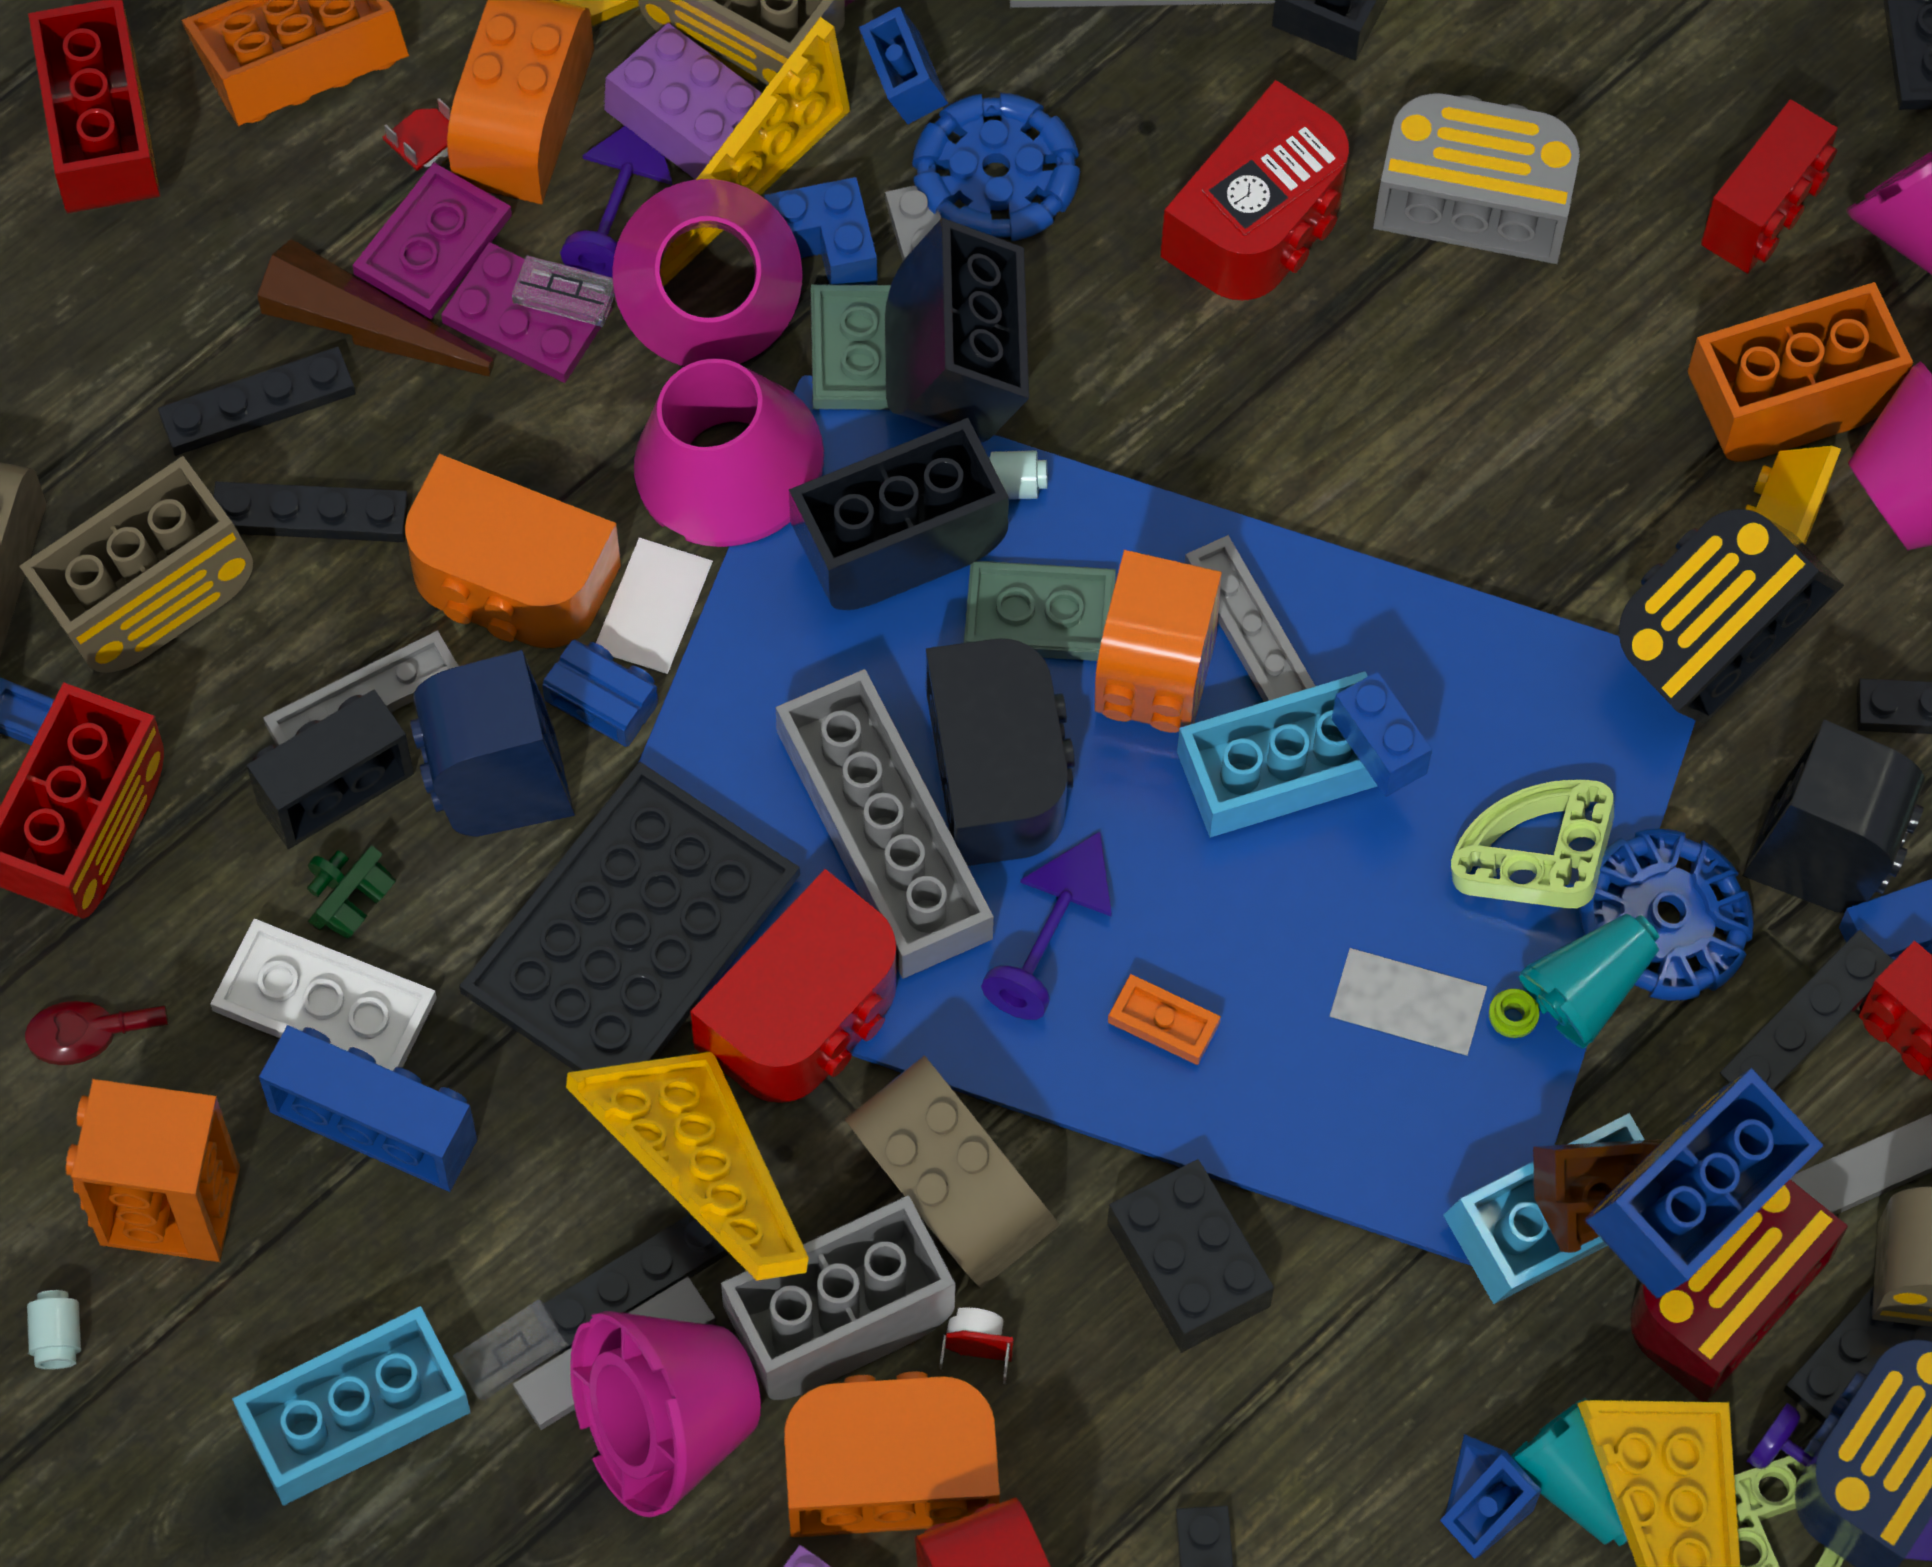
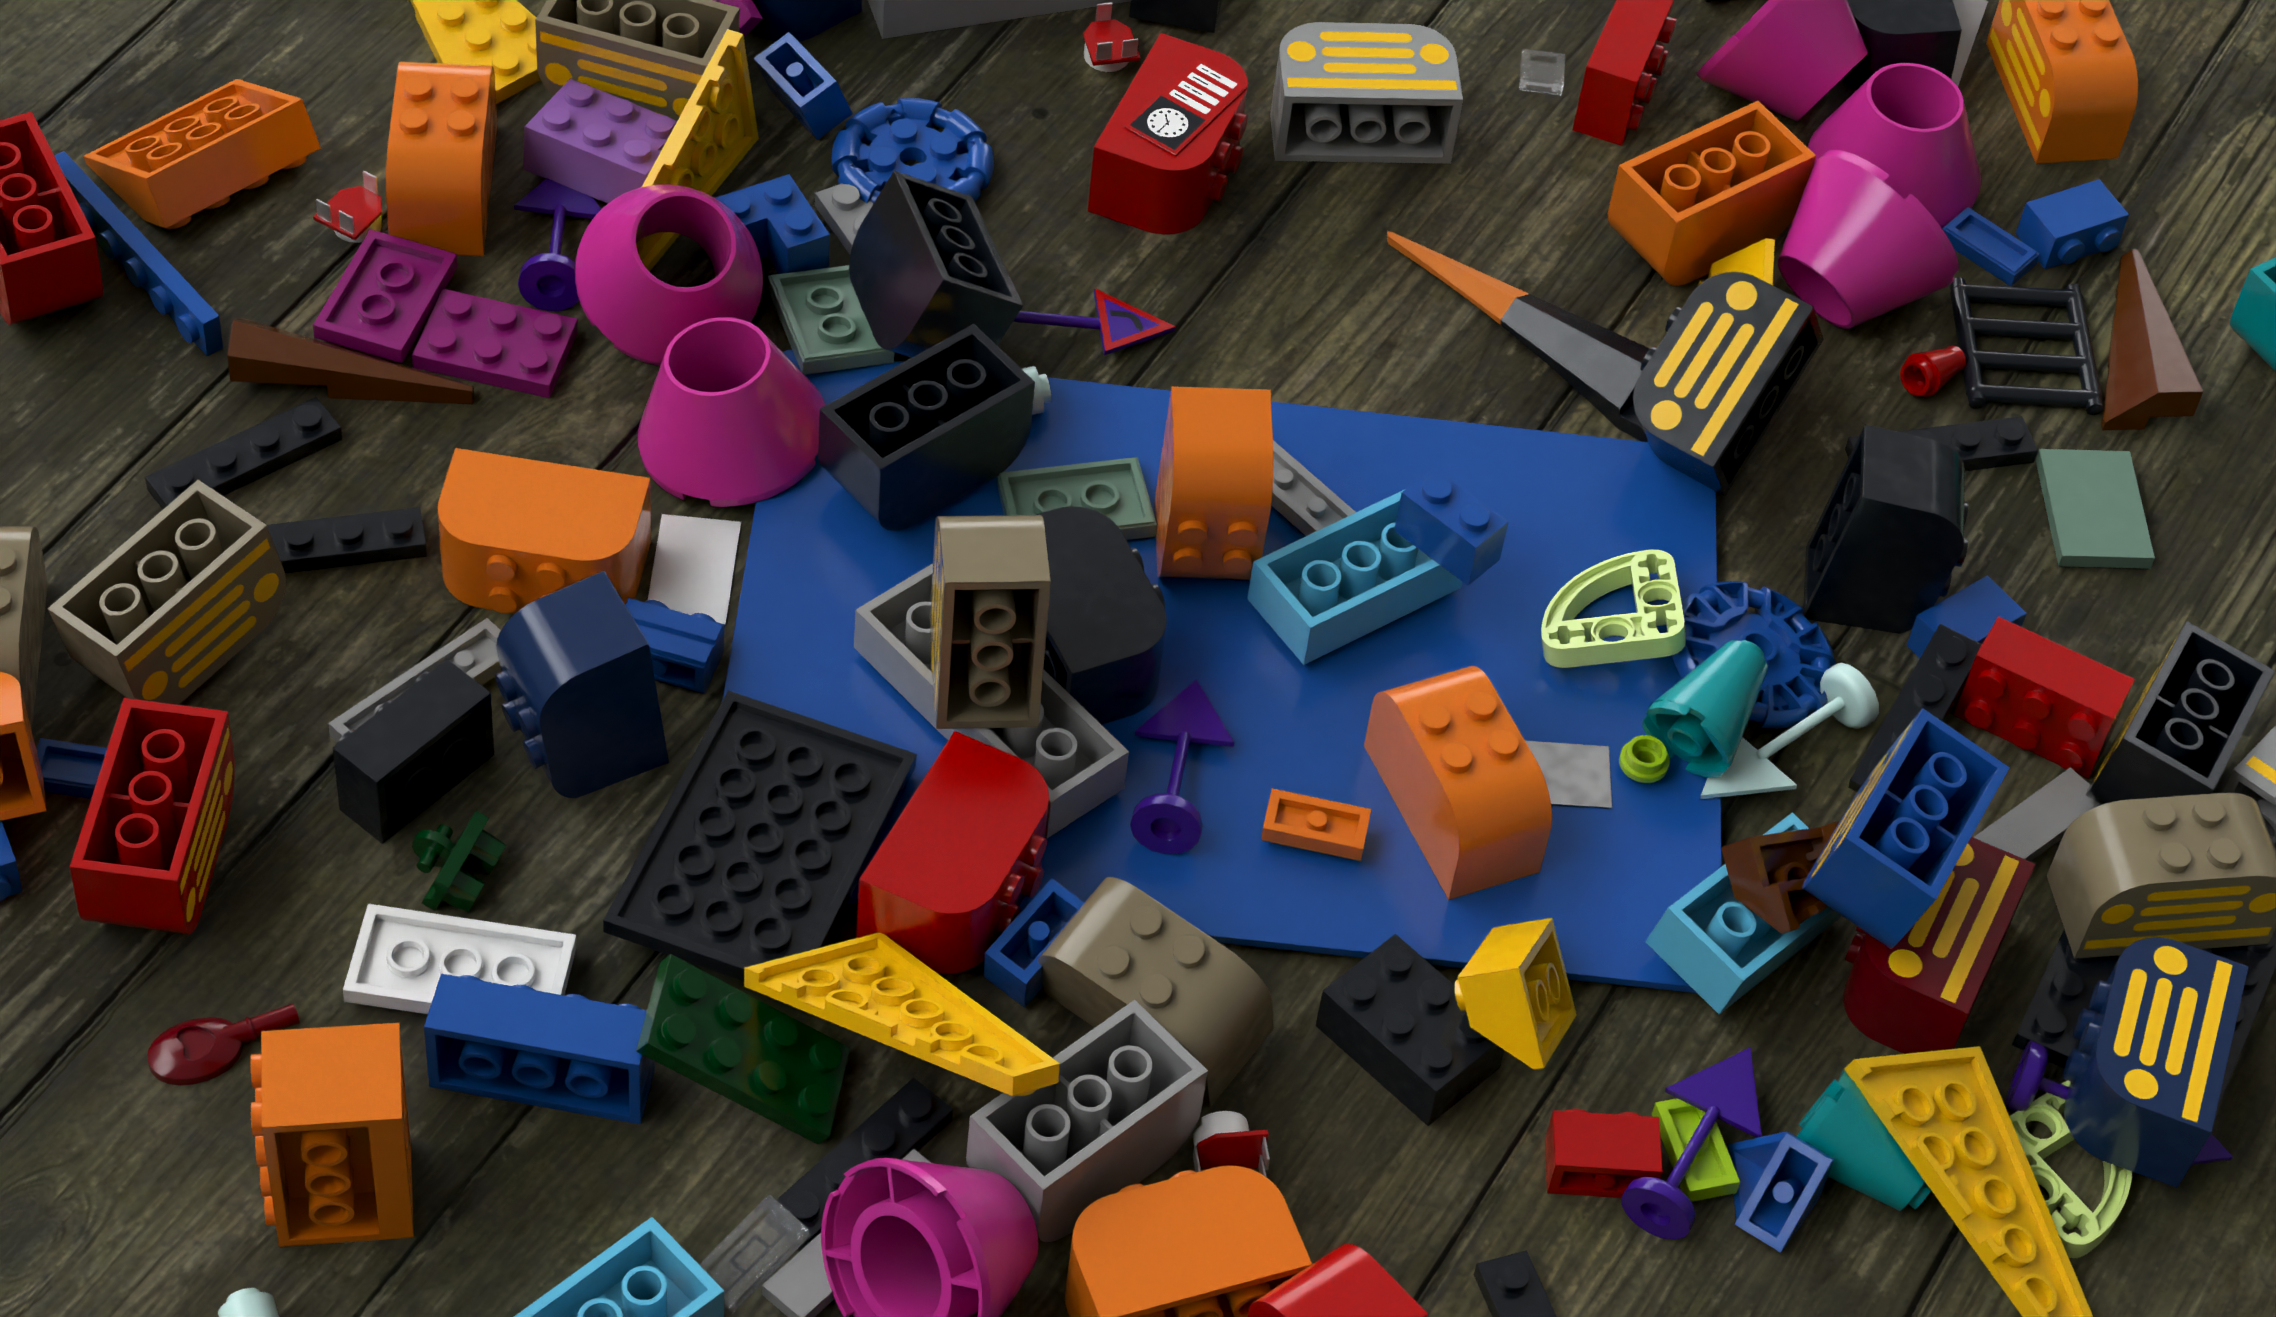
camera: 20 degrees left, 15 degrees down
clear tile [512,255,615,327] -> none
none -> blue plate [54,151,223,356]
none -> dark green plate [636,954,850,1144]
none -> dark tan brick [930,515,1051,729]
none -> blue brick [984,878,1085,1008]
none -> dark purple piece [1013,289,1176,355]
none -> piece [1083,2,1140,72]
none -> orange brick [1364,666,1552,900]
none -> plate [1387,231,1650,442]
none -> yellow slope [1455,918,1577,1070]
none -> clear tile [1518,49,1565,95]
none -> red brick [1545,1109,1662,1198]
none -> dark purple piece [1621,1048,1762,1240]
none -> lime plate [1652,1098,1740,1202]
none -> light aqua piece [1700,663,1879,799]

